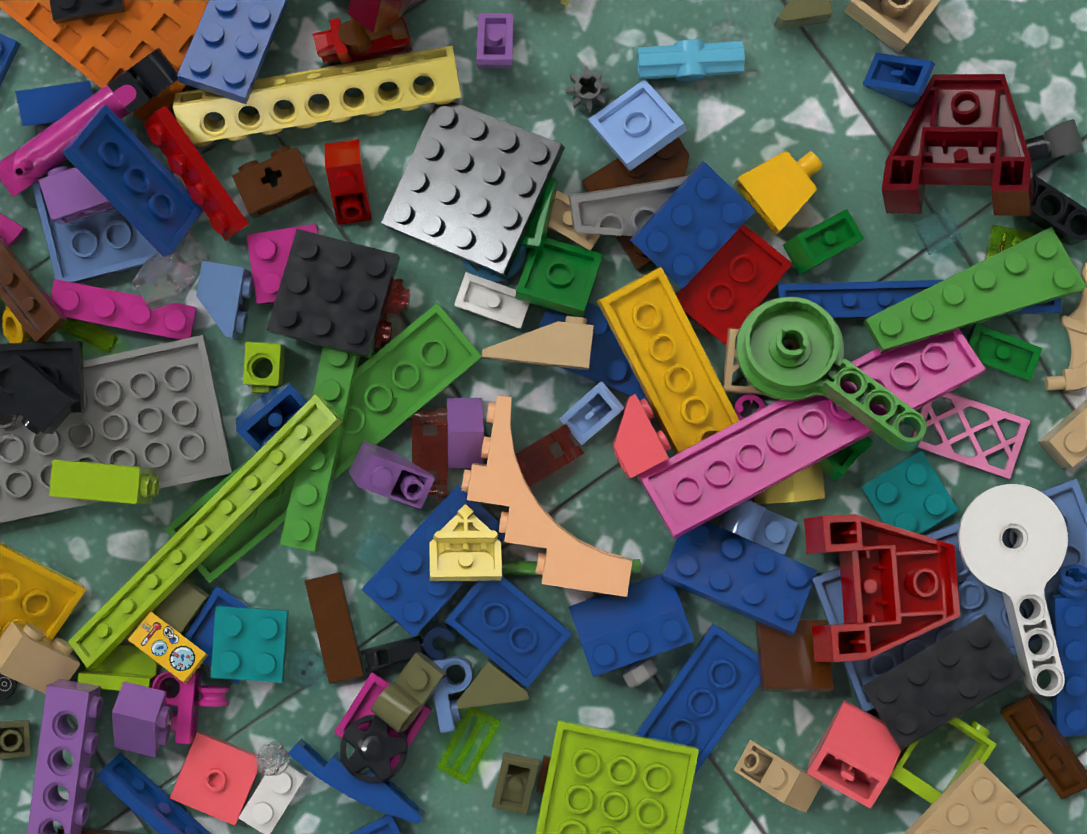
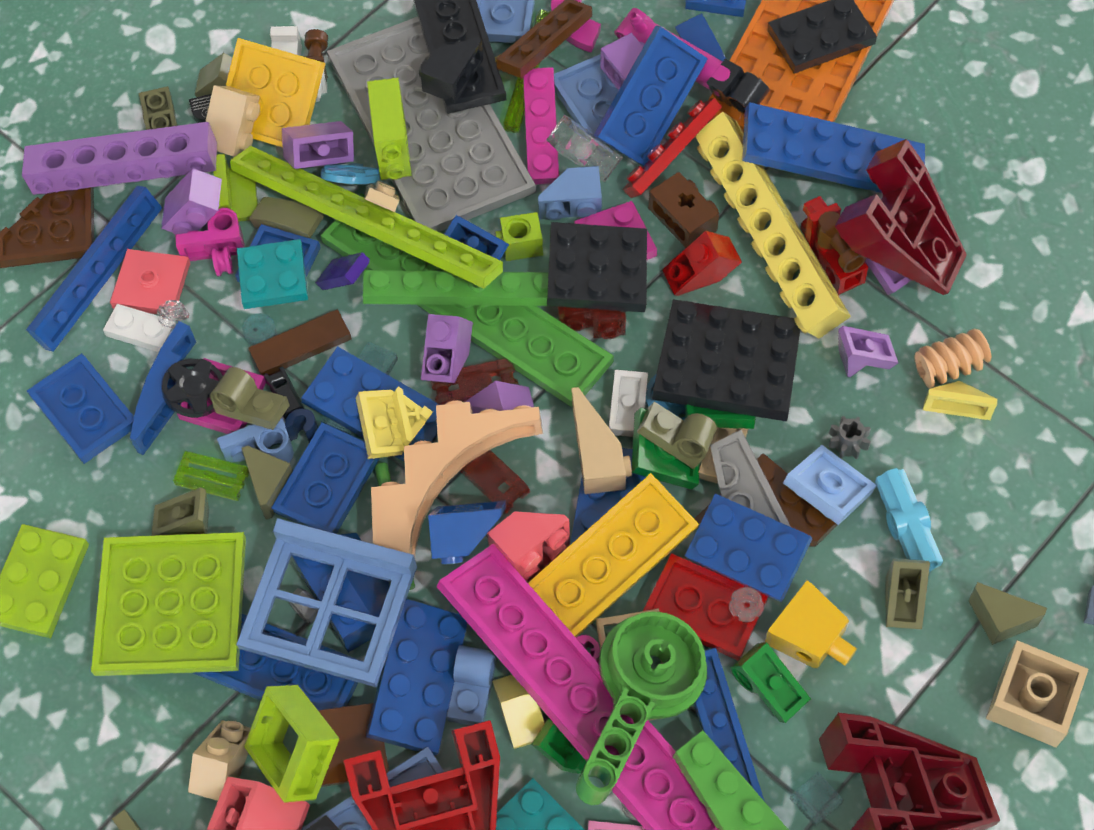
camera: 80 degrees right, 25 degrees down
yellow tile [128,611,208,684] -> none
light blue slope [559,381,625,445] -> none
blue slope [863,53,935,107] -> none
none -> medium blue window [236,518,417,687]
none -> lime window [244,685,340,803]
none -> medium lavender brick [282,121,354,169]
none -> dark purple tile [315,252,370,290]
none -> dark azure wheel [321,163,380,184]
none -> tan plate [364,181,400,212]
none -> blue slope [428,500,506,564]
none -> olive plate [637,401,717,469]
none -> clear plate [729,587,764,622]
none -> olive slope [885,558,930,629]

